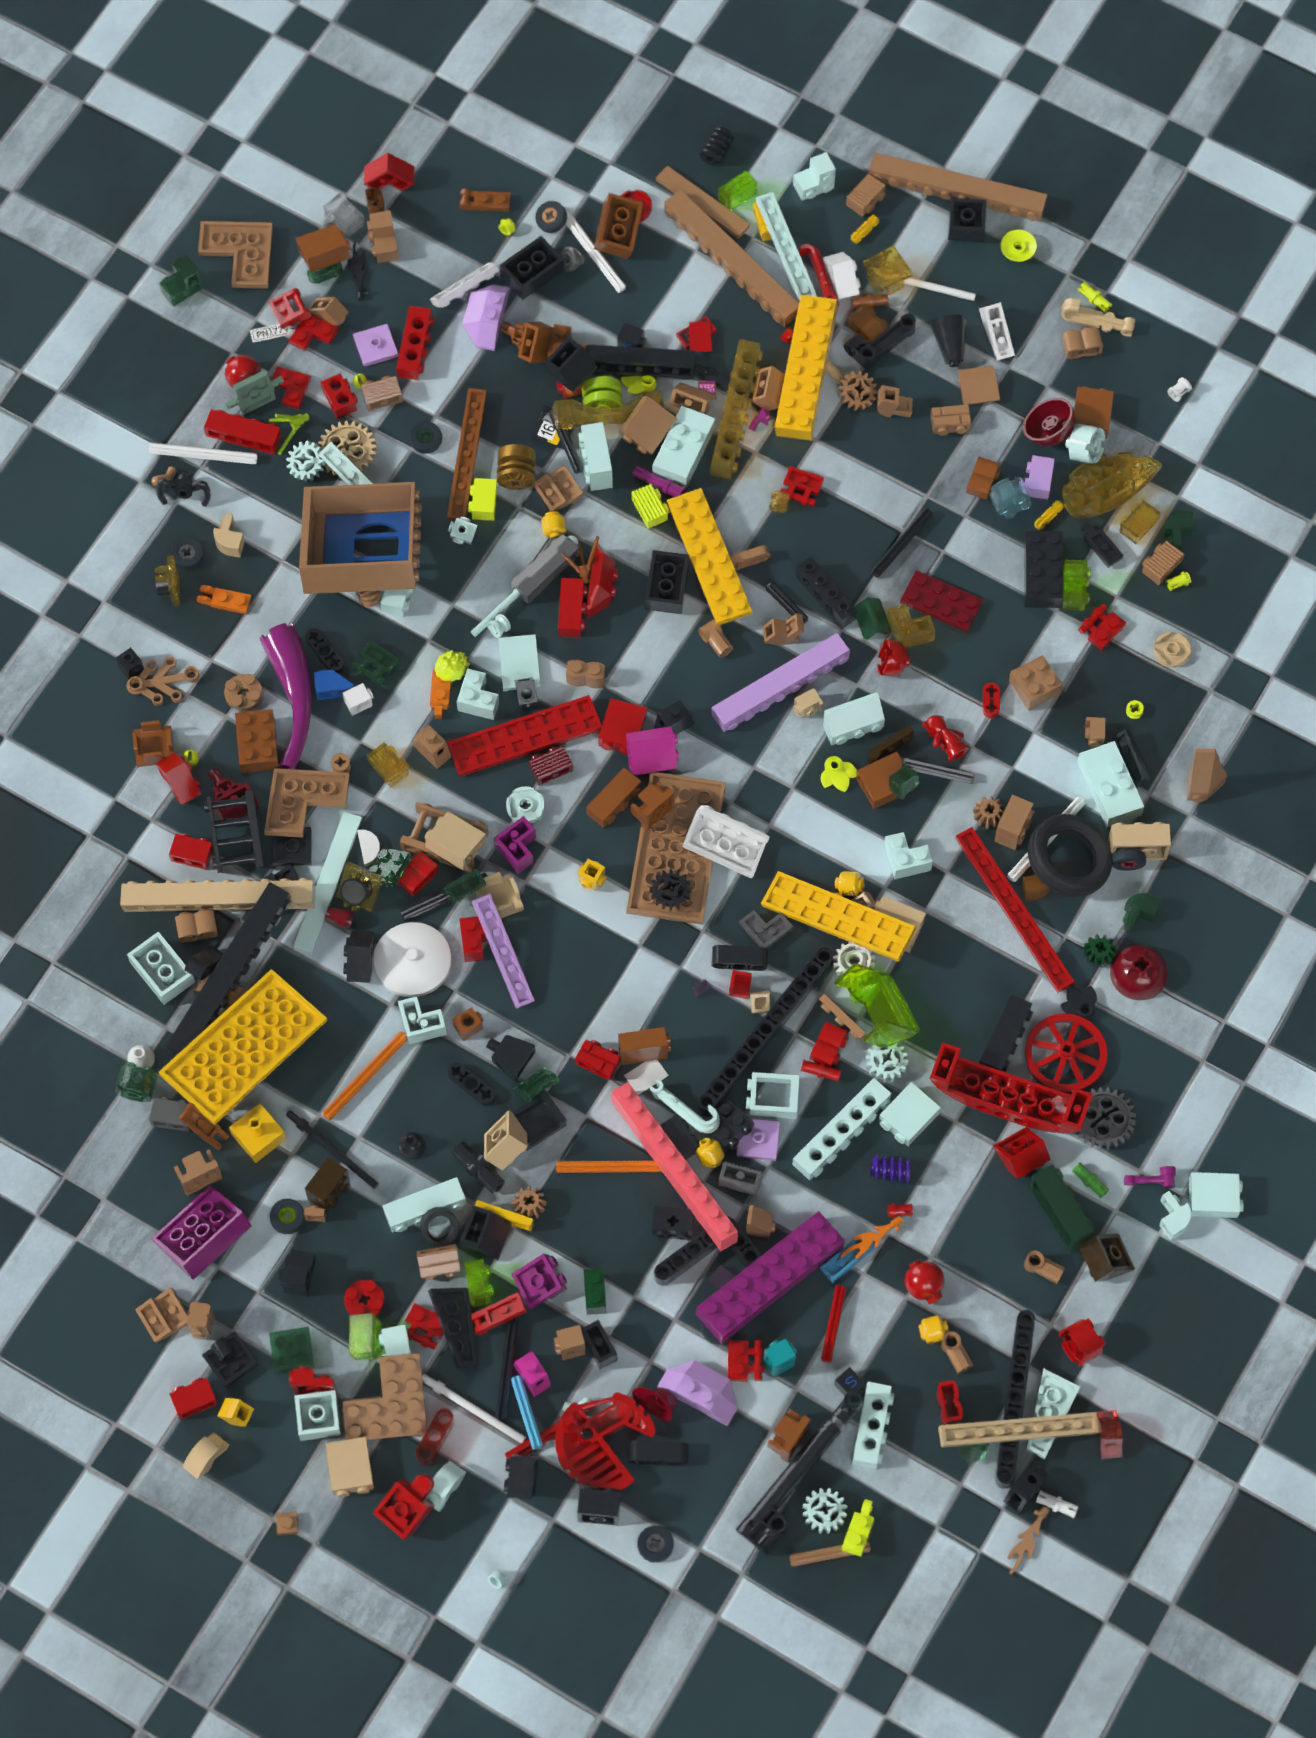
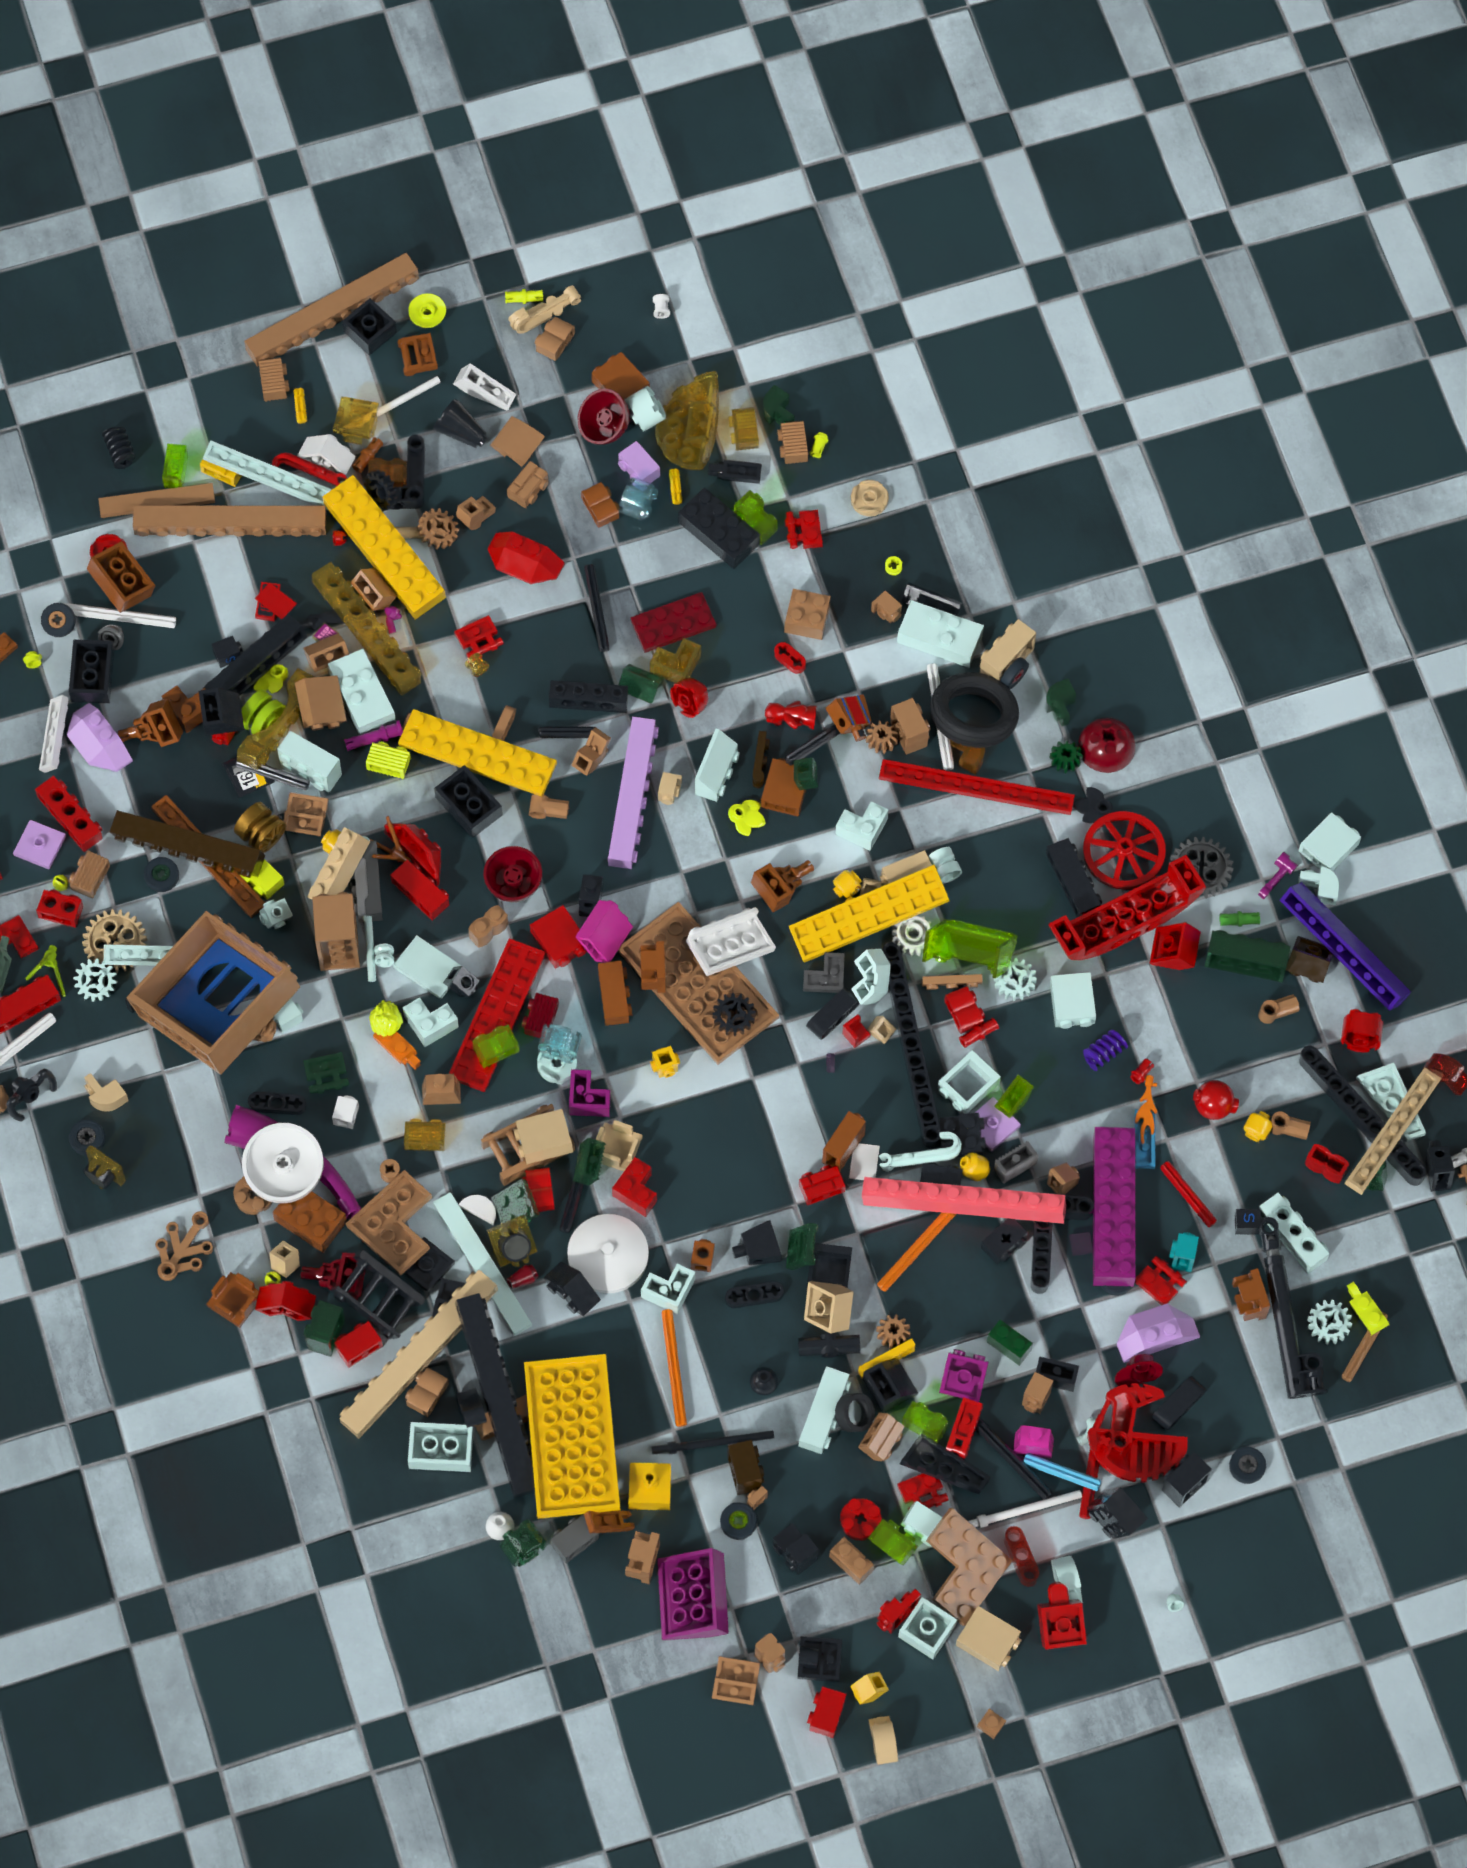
camera: 50 degrees left, 0 degrees up
black brick [116,647,144,680] -> none
orange hinge [196,585,252,614] -> none
clear green plate [269,1327,315,1373] -> none
blue slope [313,669,354,700] -> none
lavender tile [472,894,535,1009] -> none
light aqua brick [792,1078,891,1180] -> none
light aqua brick [793,152,836,201] -> none
medium nougat wedge [1186,749,1227,803] -> none
none -> dark brown brick [109,810,265,878]
none -> white dish [242,1123,324,1203]
none -> tan brick [270,1241,300,1278]
none -> clear green brick [304,1300,345,1357]
none -> tan brick [307,827,370,900]
none -> medium nougat brick [312,892,360,971]
none -> black gear [363,469,398,512]
none -> dark orange plate [397,333,438,376]
none -> clear neon green brick [472,1024,519,1068]
none -> dark red piece [483,846,542,902]
none -> red wedge [488,532,565,584]
none -> clear light blue brick [537,1024,582,1064]
none -> dark orange brick [750,860,814,913]
none -> dark orange torso [826,695,871,742]
none -> medium nougat brick [829,1537,874,1585]
none -> light aqua brick [852,949,891,1005]
none -> light aqua wheel [928,847,962,884]
none -> clear neon green slope [994,1074,1034,1119]
none -> dark purple brick [1280,882,1411,1011]

